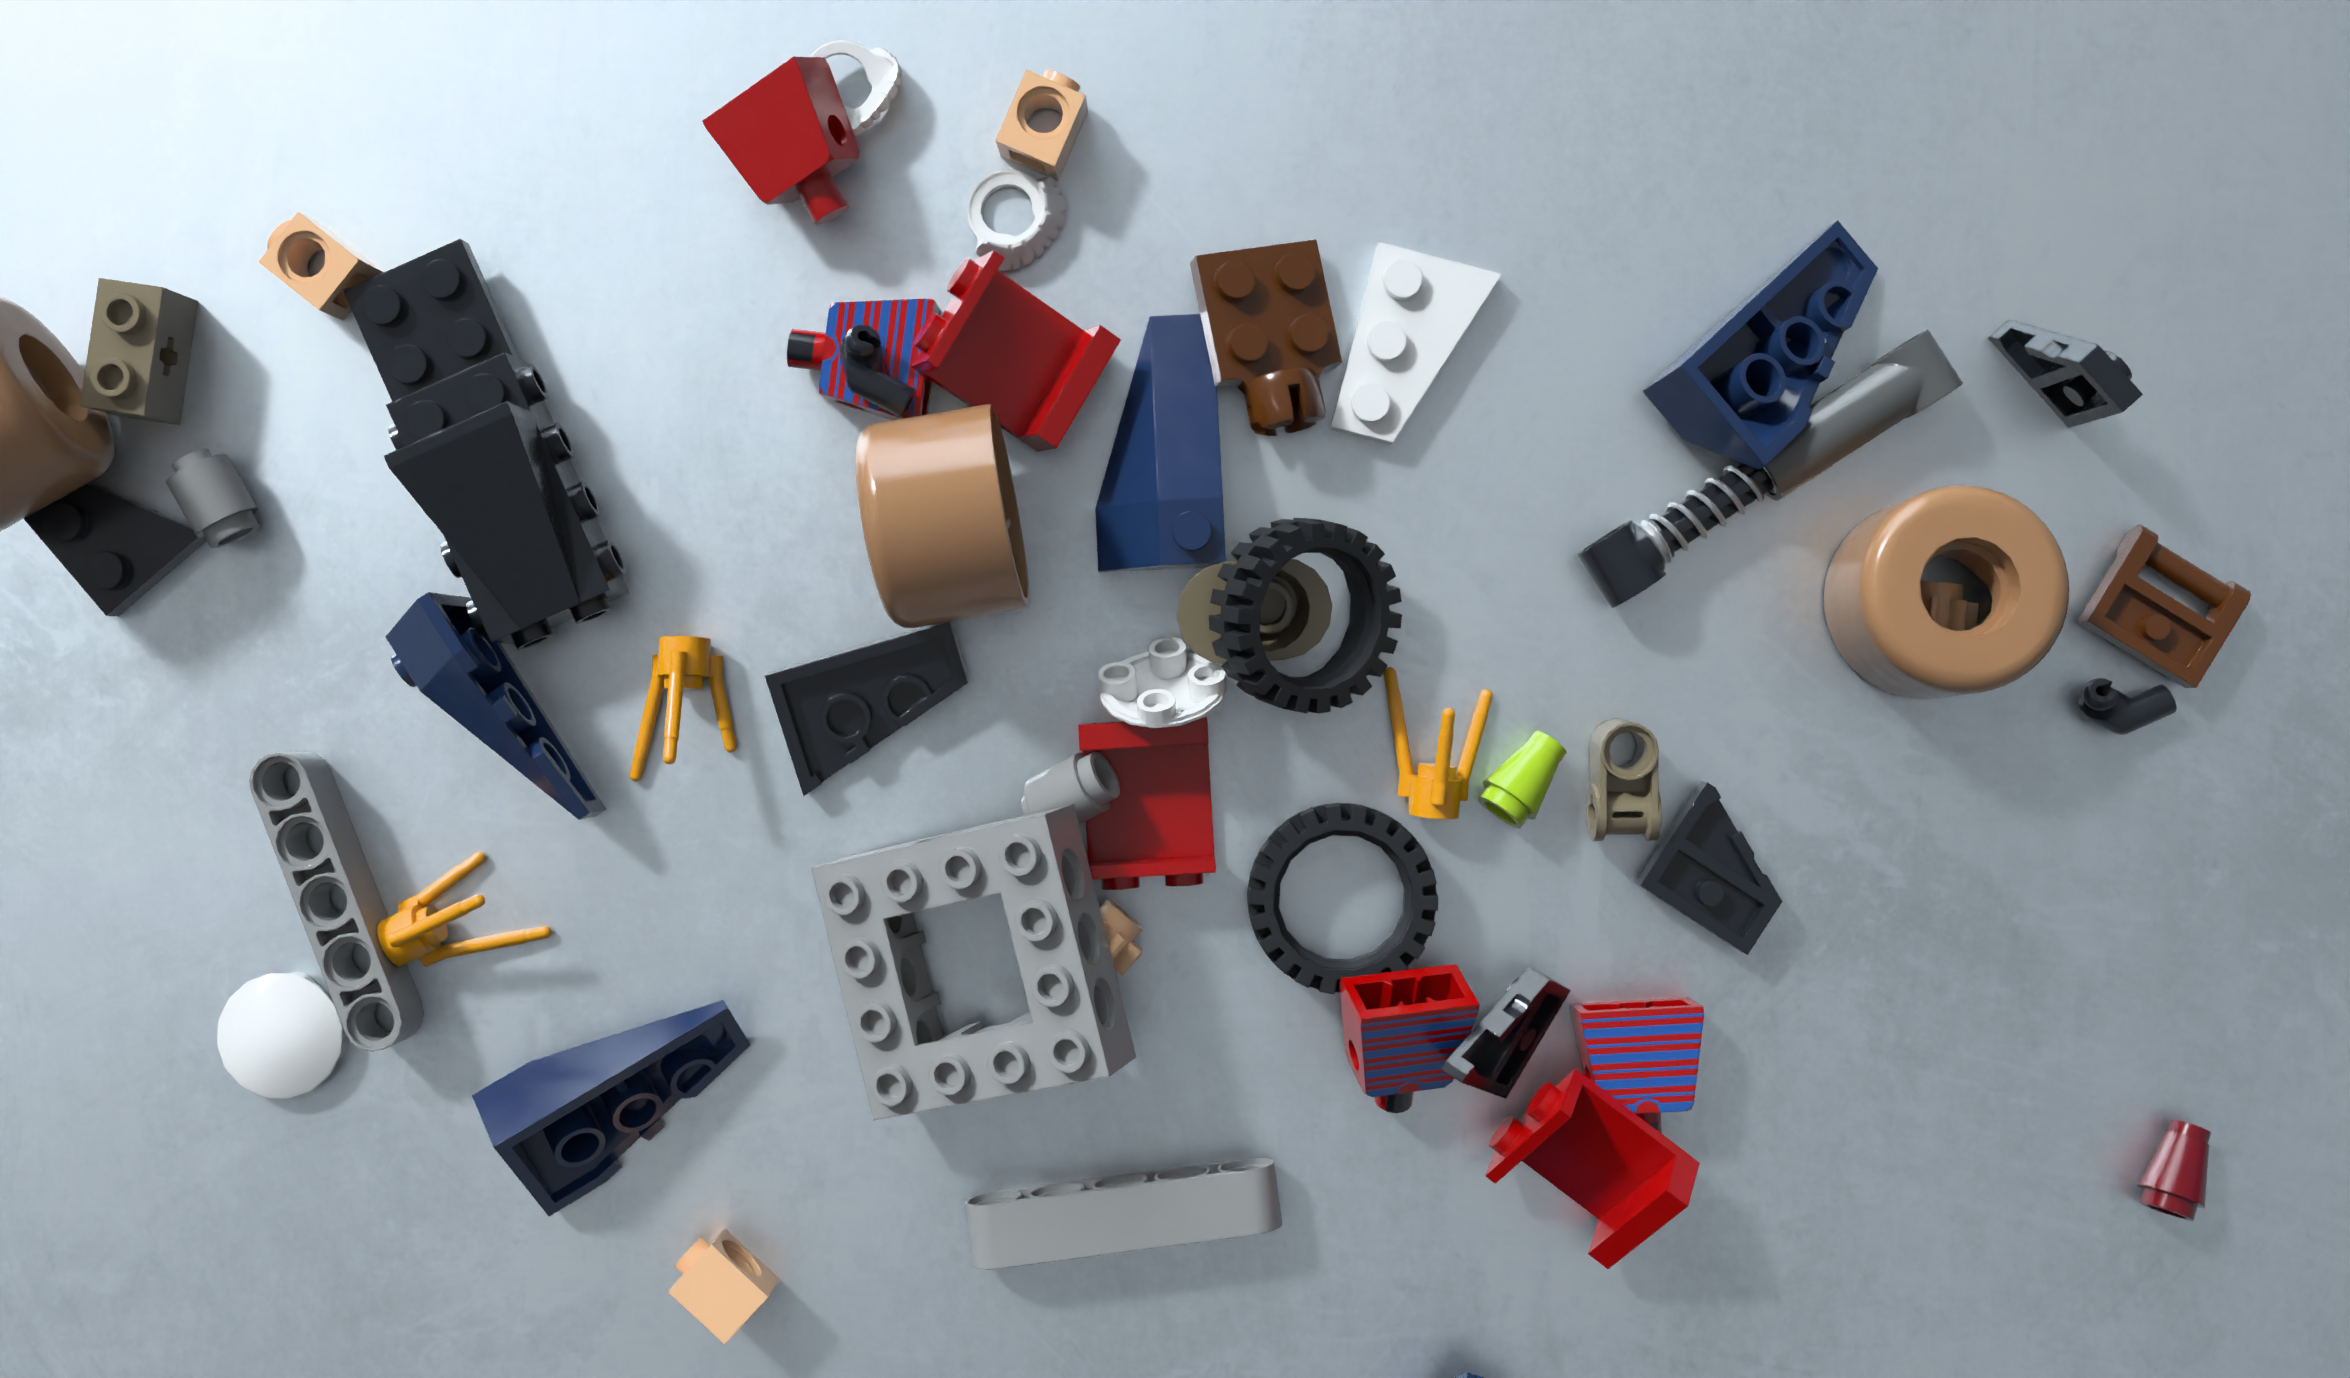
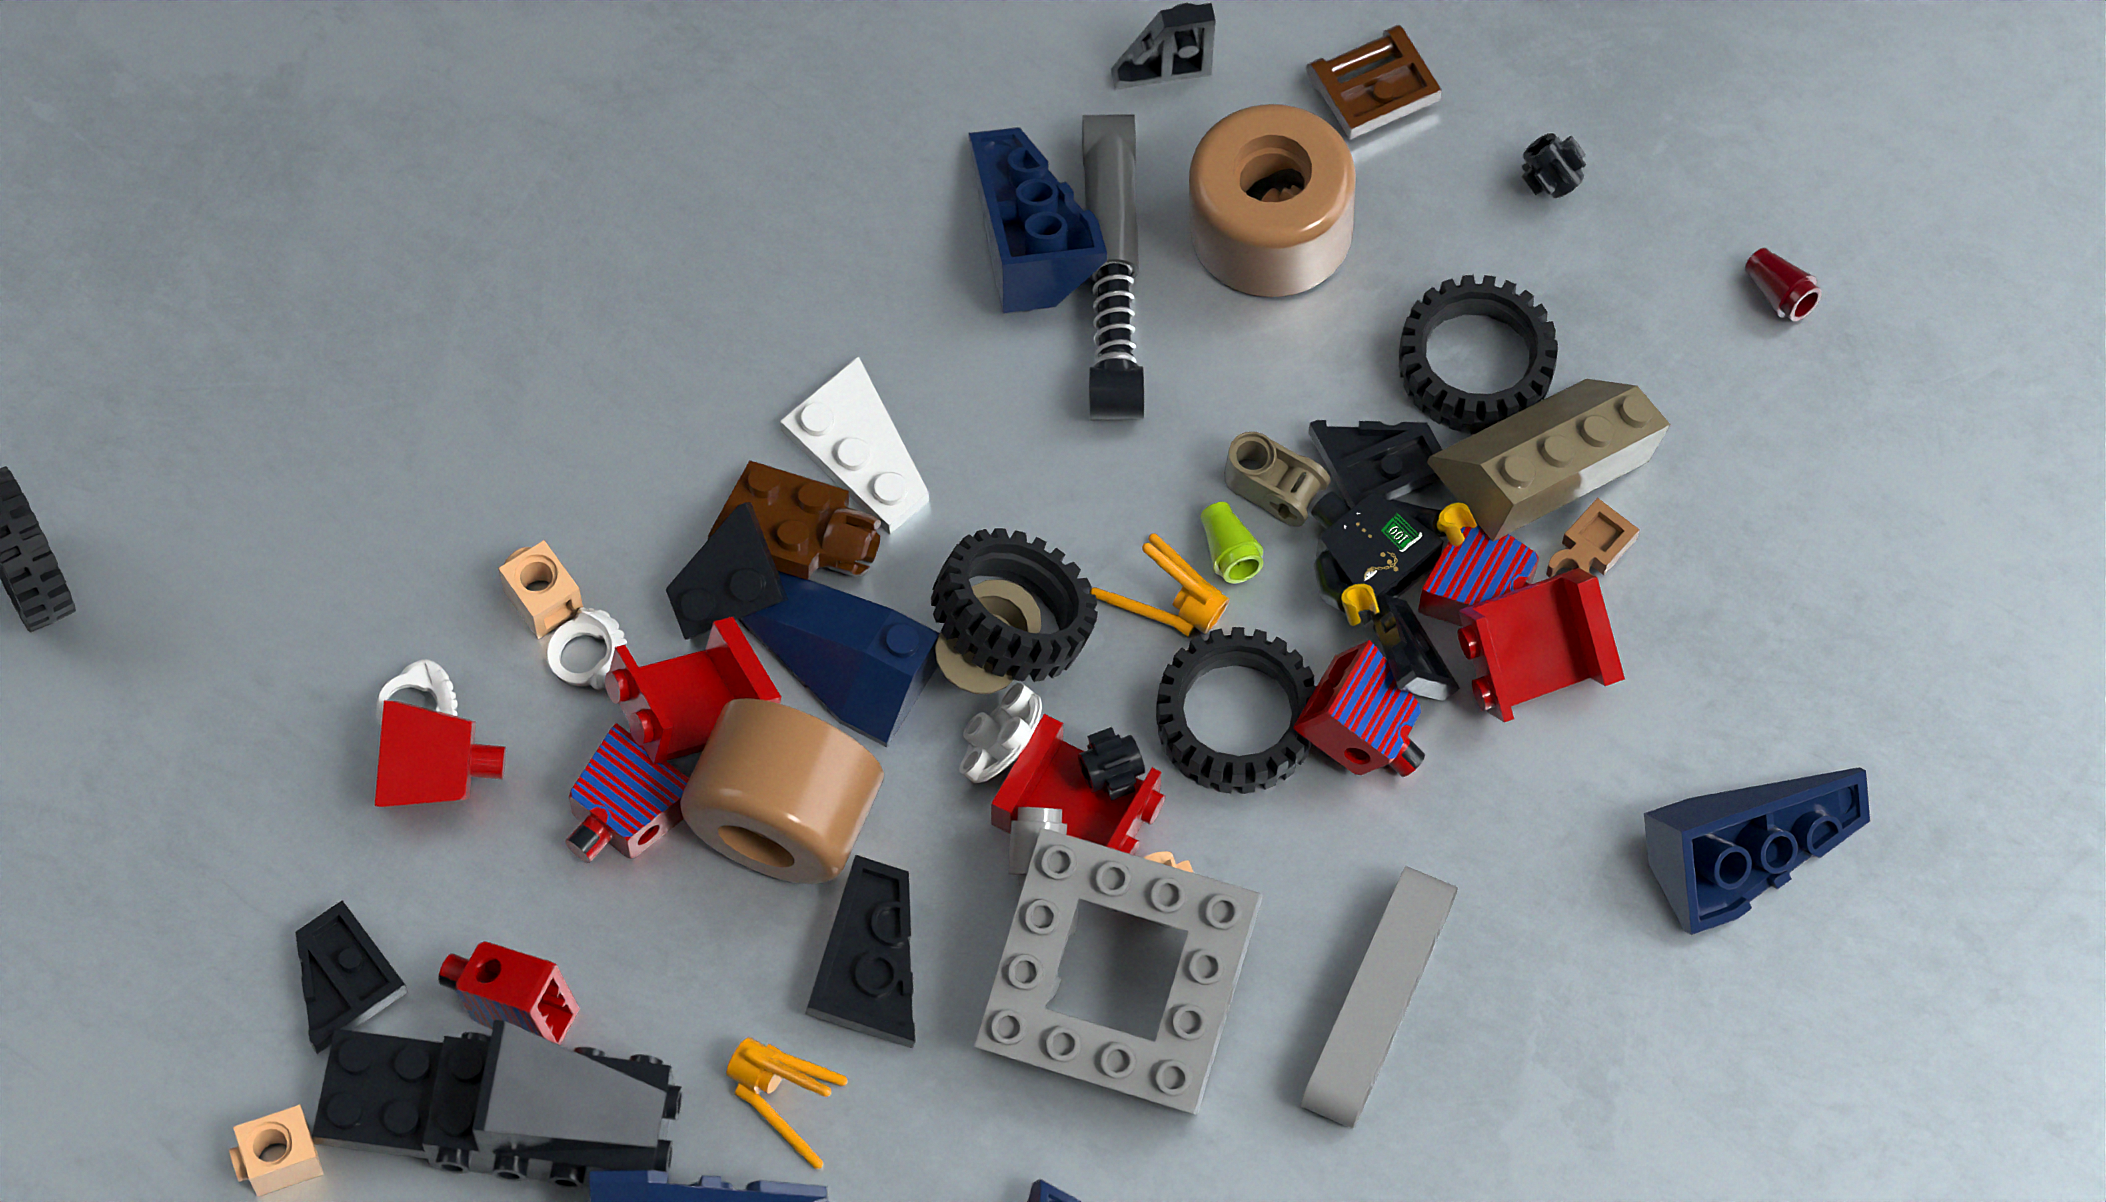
camera: 60 degrees left, 25 degrees down
black arm [840,325,916,418] -> none
black arm [2077,678,2177,735] -> none
none -> black wing [295,900,408,1054]
none -> red torso [438,941,580,1045]
none -> black wing [665,502,788,640]
none -> black gear [1078,727,1145,801]
none -> torso [1311,491,1477,626]
none -> black tyre [1399,275,1558,434]
none -> dark tan slope [1427,379,1671,542]
none -> black gear [1521,133,1586,198]
none -> medium nougat plate [1546,498,1640,578]

